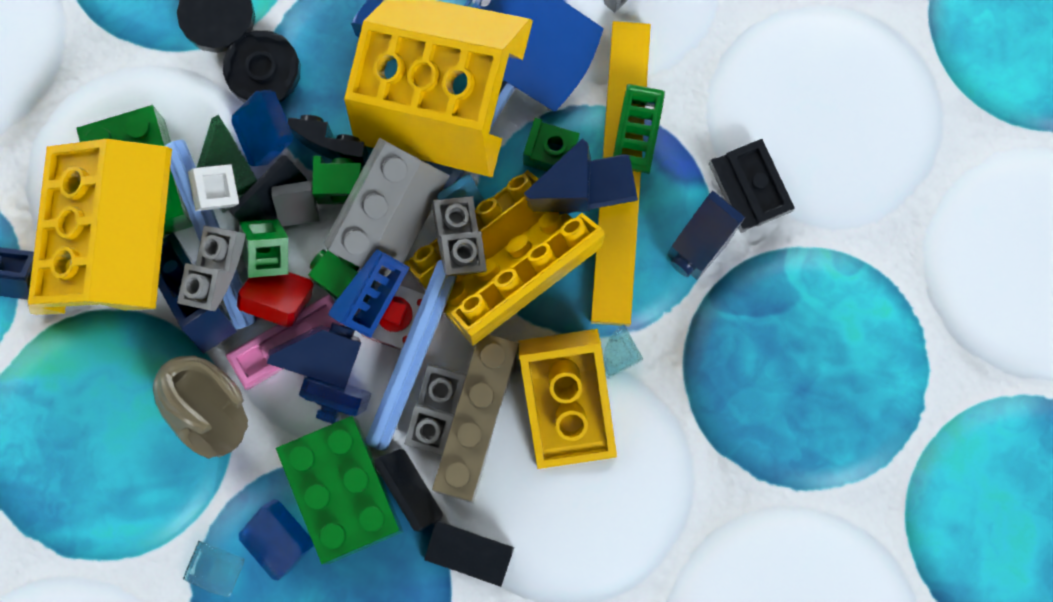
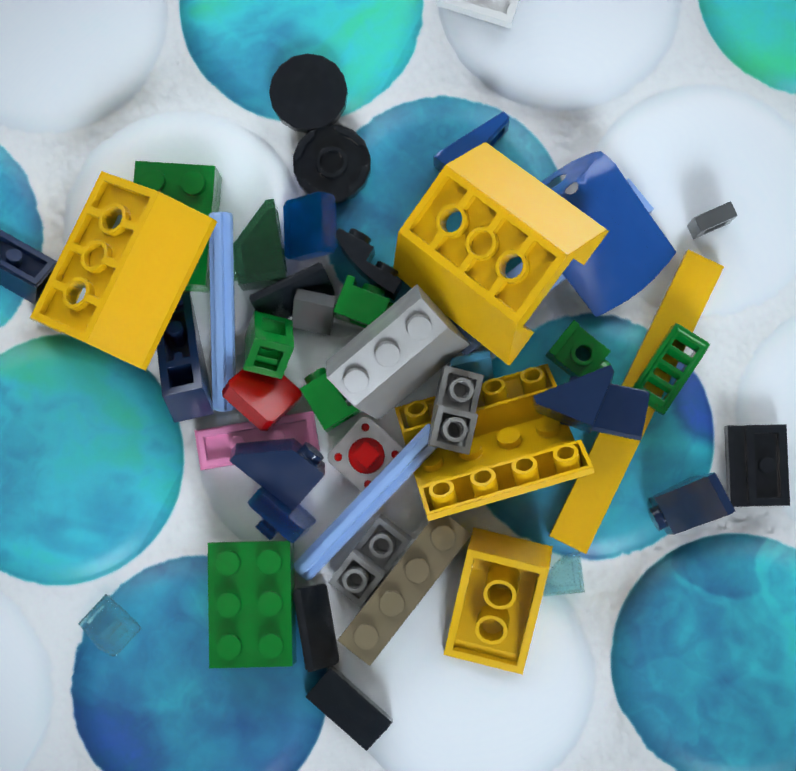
camera: 30 degrees right, 5 degrees up
dark tan hair [153,356,248,459] -> none
light grey slope [177,225,246,311] -> none
white plate [188,164,239,211] -> none
clear blue piece [238,499,313,581] -> none
blue slope [328,249,410,338] -> none

